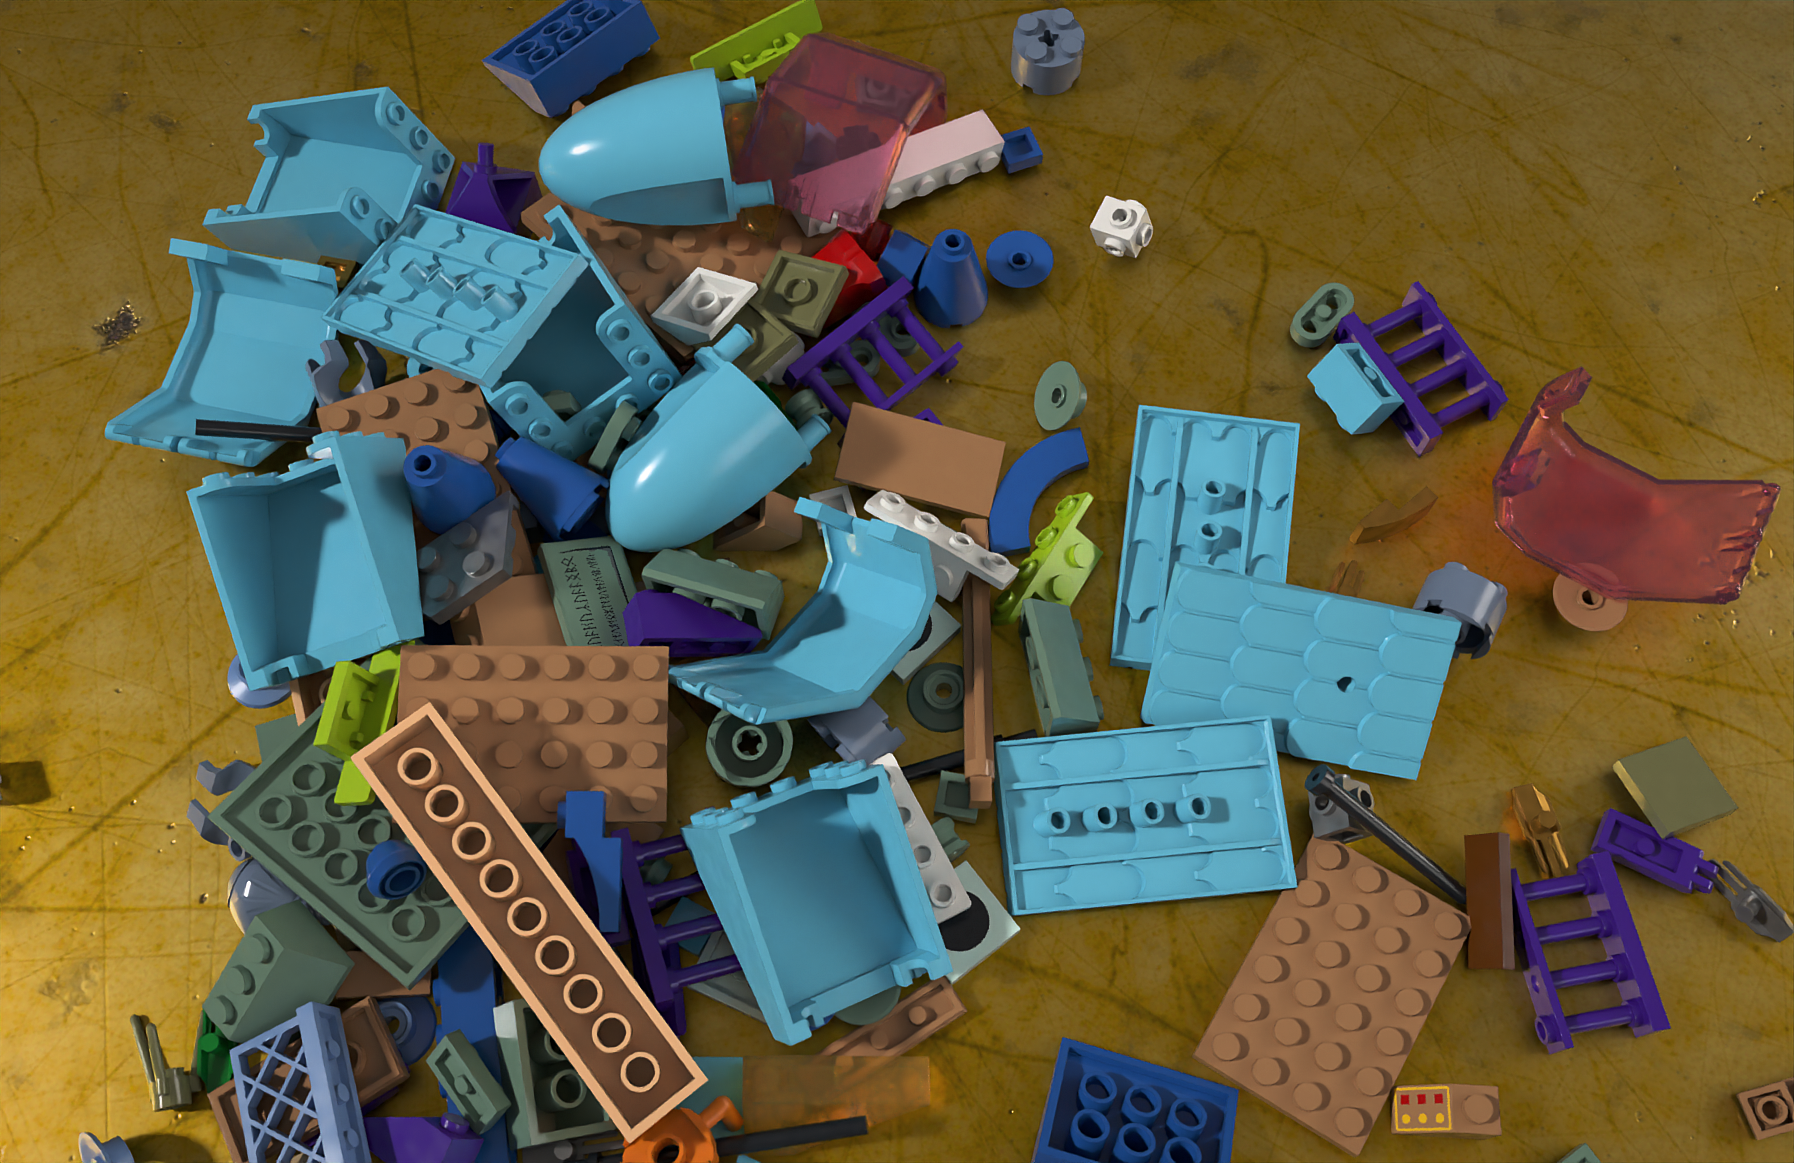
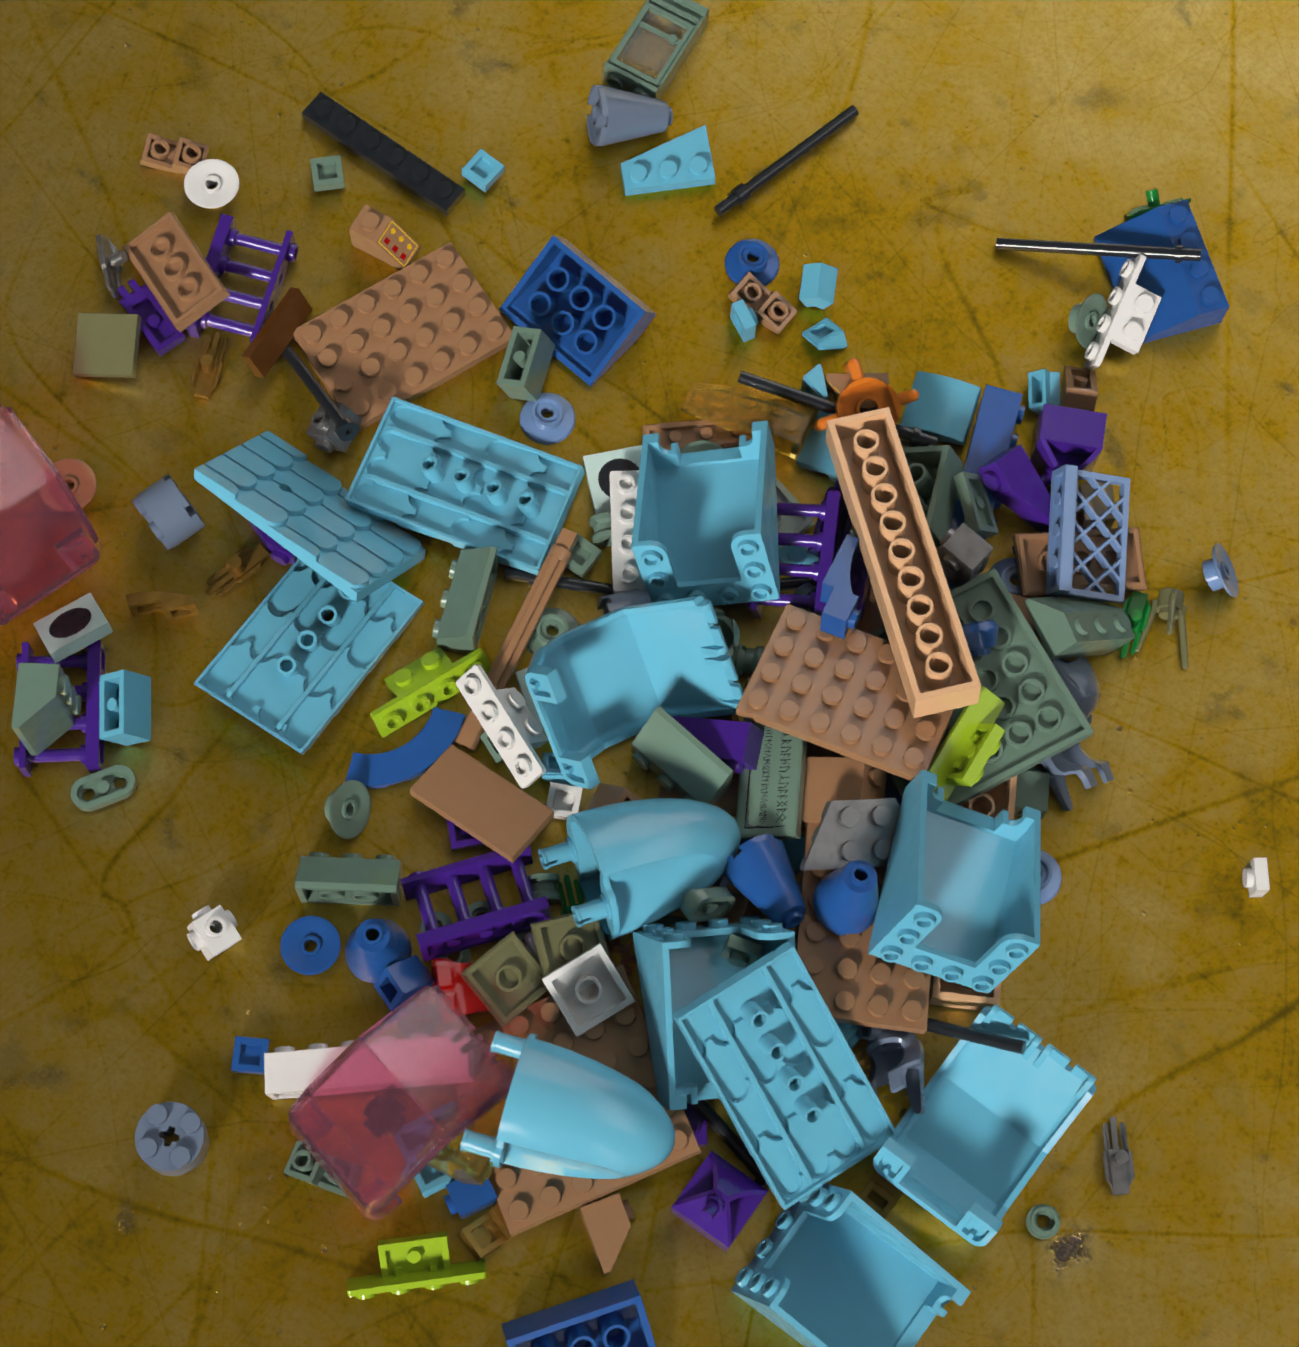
camera: 160 degrees left, 5 degrees up
none -> sand green slope [11,663,81,756]
none -> light aqua tile [33,593,113,664]
none -> medium nougat tile [122,211,230,333]
none -> white piece [184,159,239,208]
none -> sand green slope [294,852,403,907]
none -> sand green brick [496,326,555,402]
none -> medium blue piece [519,393,576,445]
none -> sand green wheel [735,644,764,676]
none -> flat silver brick [937,523,993,587]
none -> sand green plate [1026,1204,1061,1239]
none -> flat silver piece [1102,1116,1135,1195]

